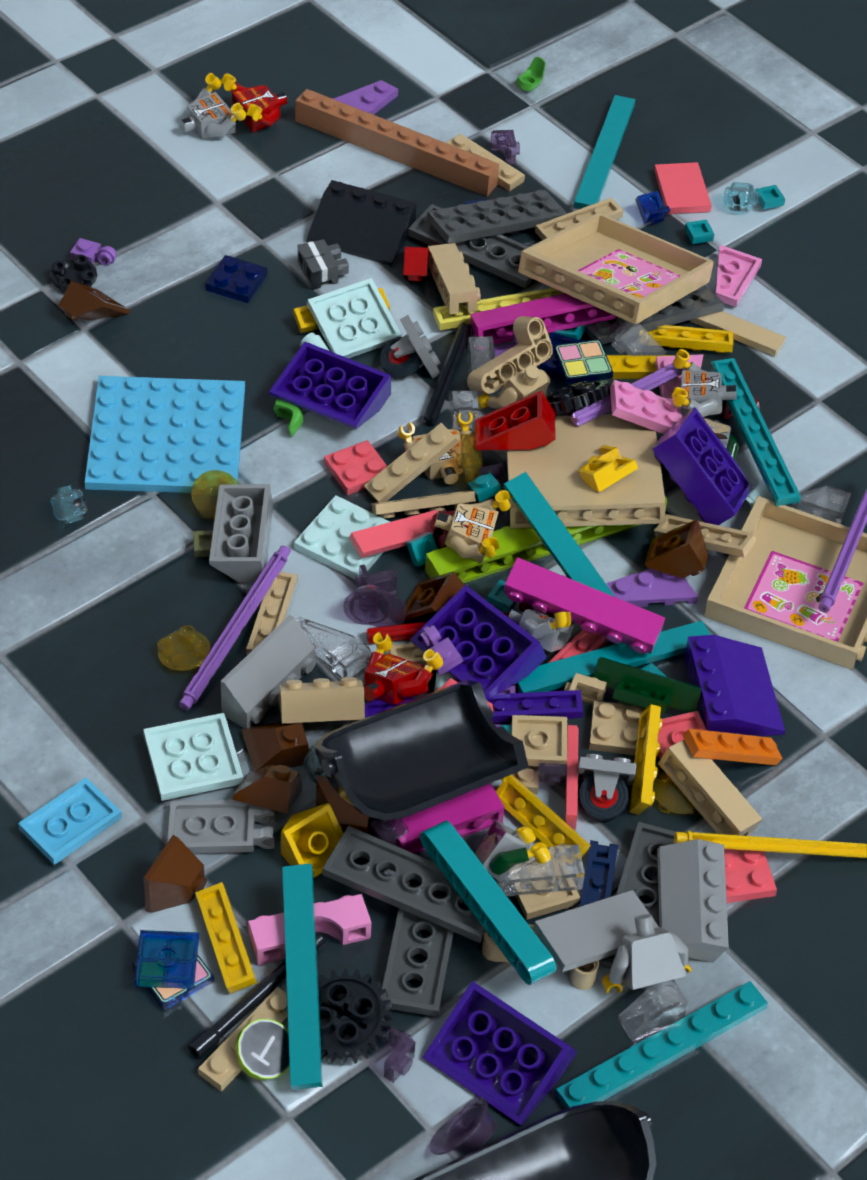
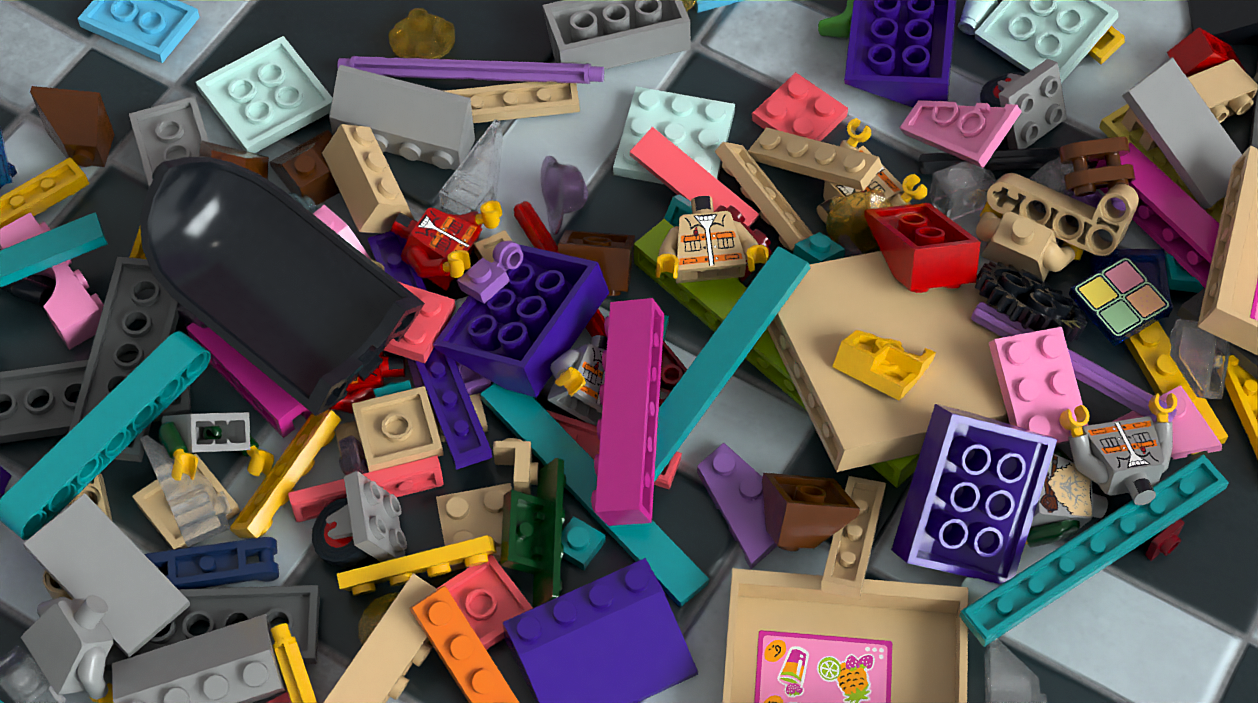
camera: 75 degrees right, 10 degrees up
clear purple bracket [356,564,397,600] -> none
none -> bright pink wing [900,100,1022,168]
none -> reddish brown brick [1058,137,1136,197]
none -> light grey tile [1122,58,1242,210]

